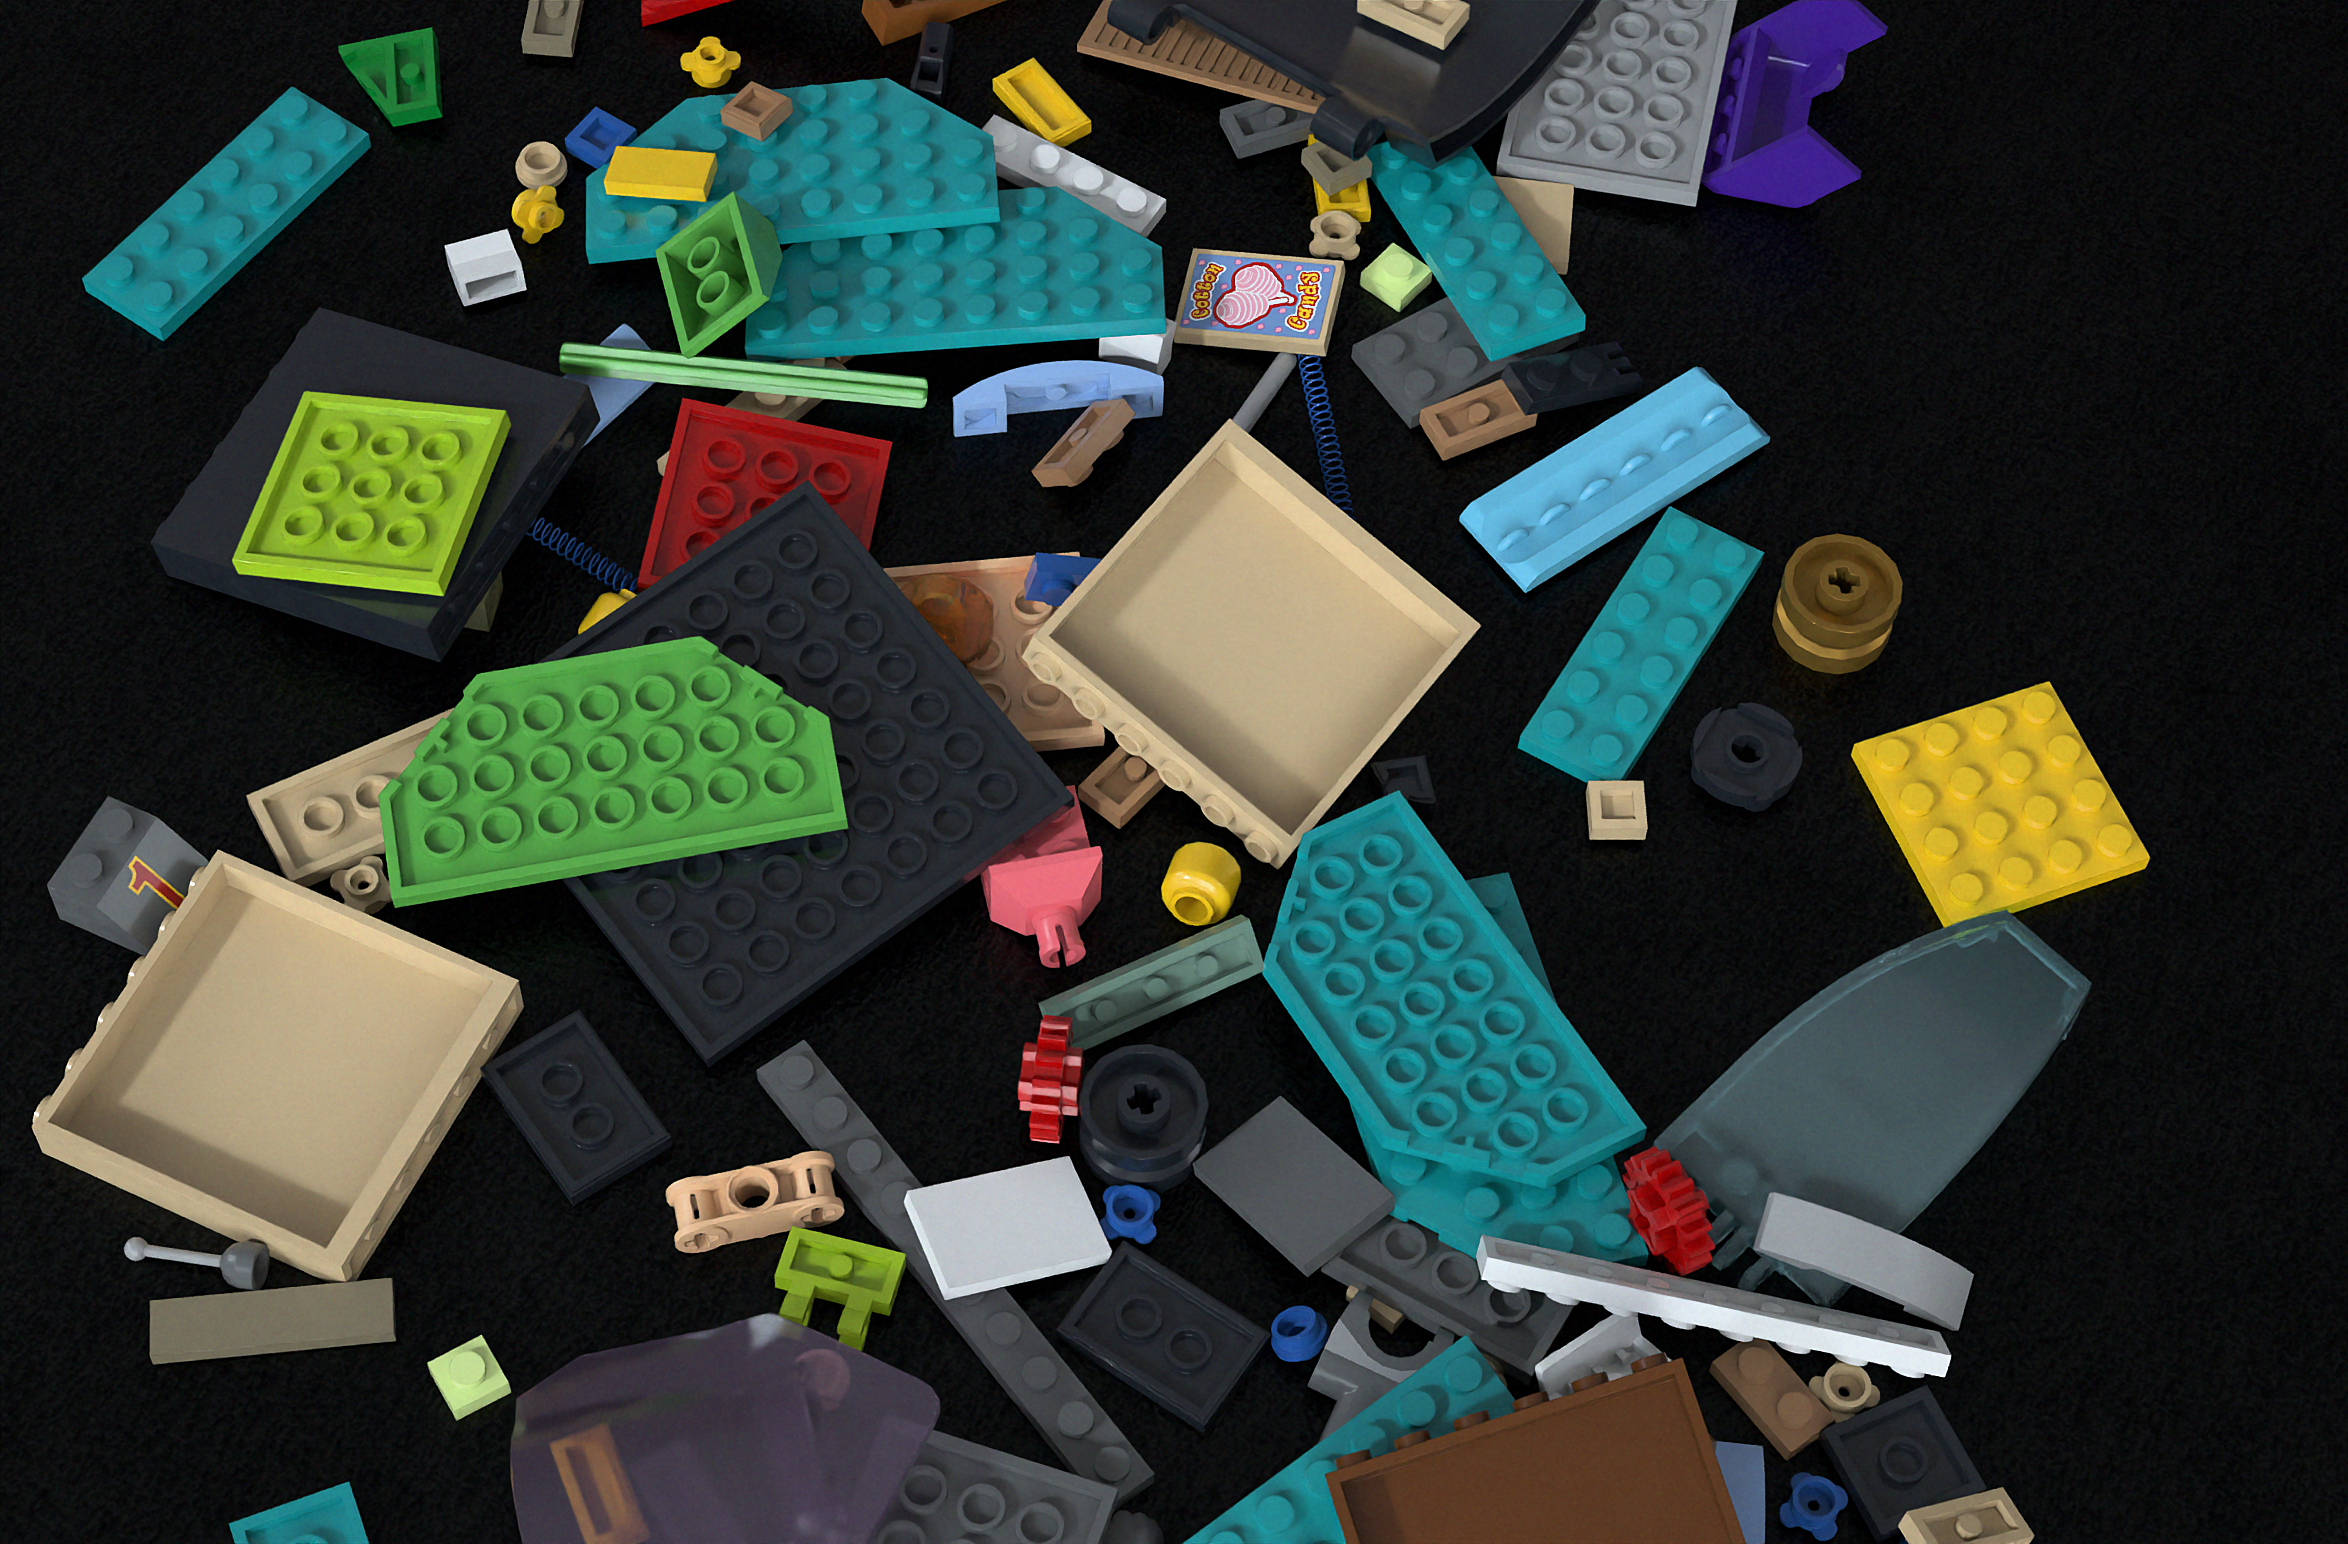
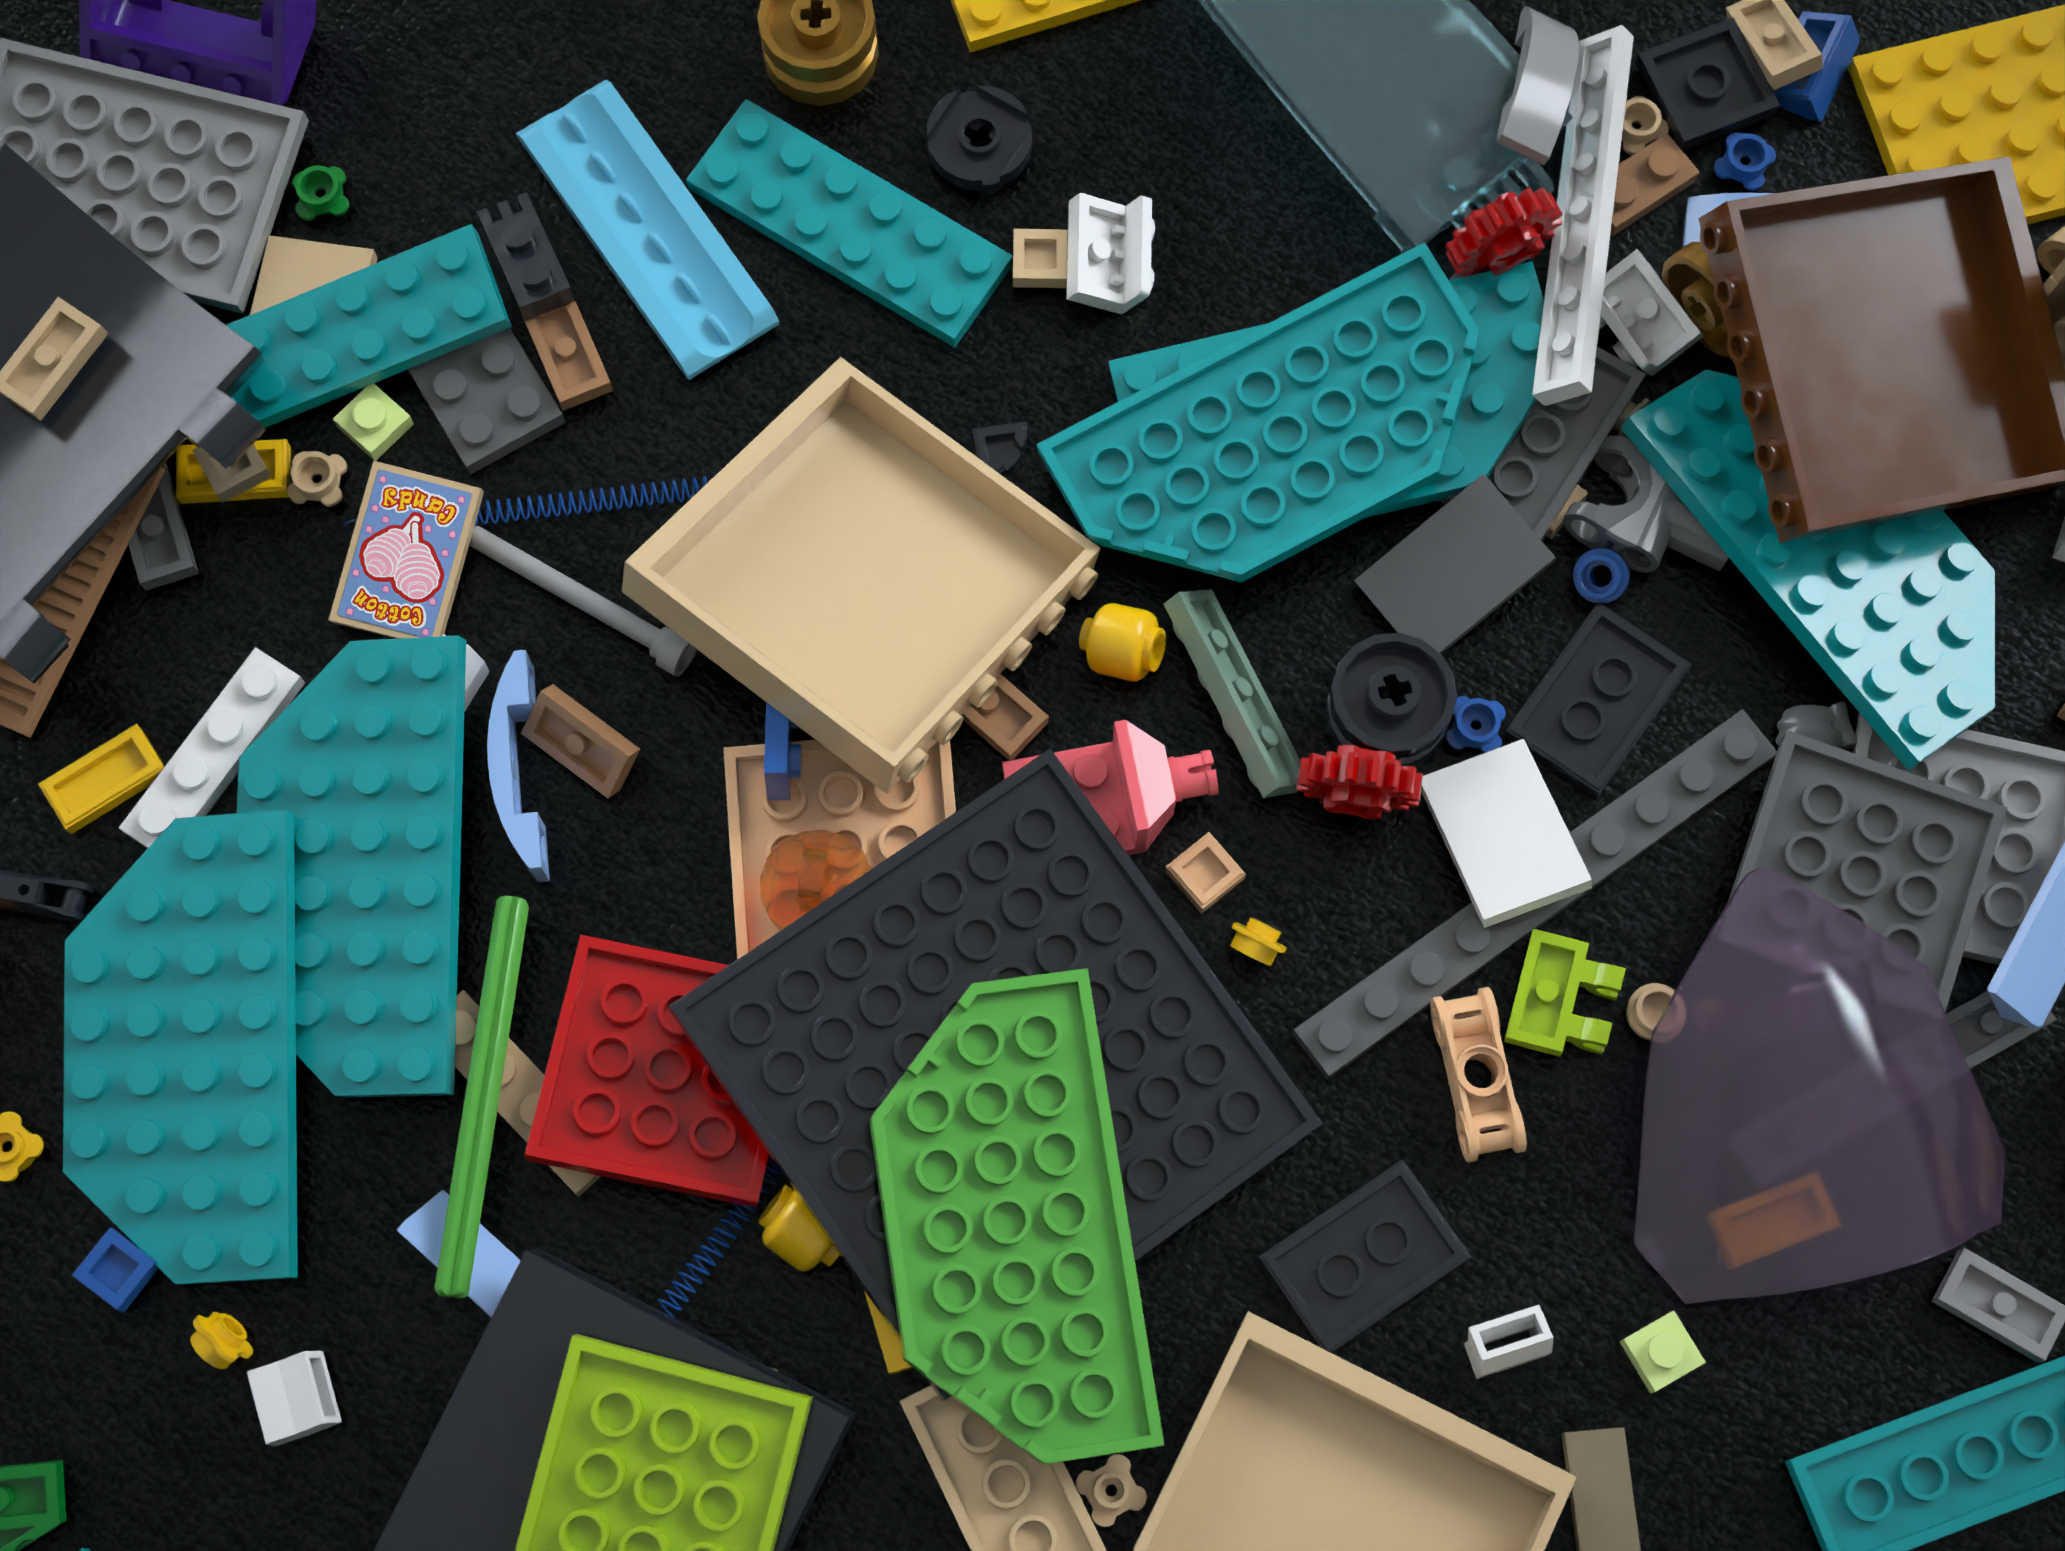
camera: 85 degrees left, 15 degrees up
tan plate [516,141,567,189] -> none
yellow tile [604,146,718,202] -> none
bright green slope [655,191,783,360] -> none
medium nougat tile [720,81,793,142] -> none
none -> green plate [293,165,349,221]
none -> white bracket [1067,193,1155,314]
none -> light nougat tile [1165,832,1246,914]
none -> yellow plate [1230,917,1287,966]
none -> white piece [1464,1305,1553,1379]

